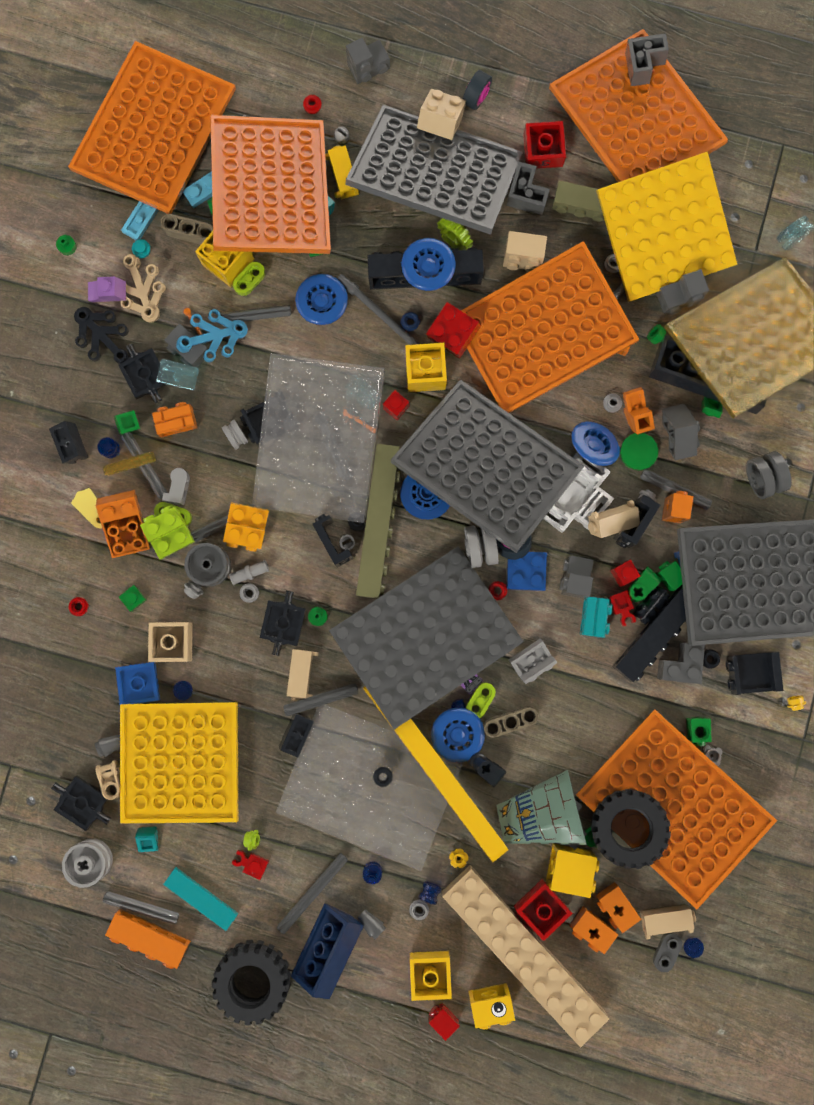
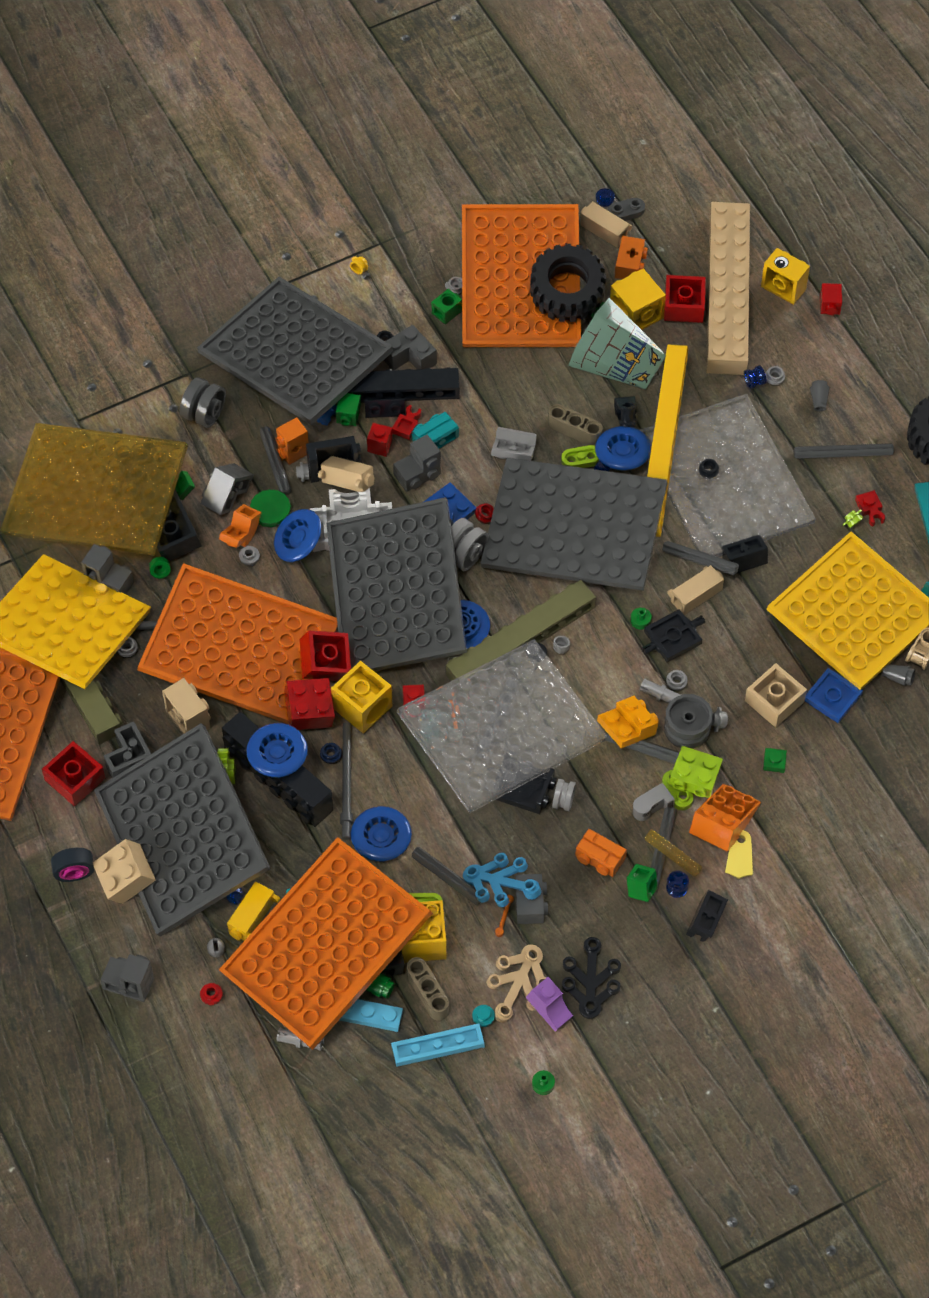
camera: 135 degrees left, 25 degrees down
orange plate [68,41,236,214] -> none
red plate [69,597,89,616] -> none
black plate [118,344,170,403] -> none
clear light blue slope [156,359,199,390] -> none
clear blue plate [173,681,193,700] -> none
dark blue slope [291,903,364,999] -> none
black panel [312,514,354,568] -> none
clear blue wheel [363,861,382,884] -> none
yellow brick [410,951,452,1001] -> none
yellow plate [449,849,468,868] -> none
orange brick [570,906,618,954] -> none
green piece [627,566,662,602] -> none
black panel [725,652,784,695] -> none
none -> red brick [299,630,351,681]

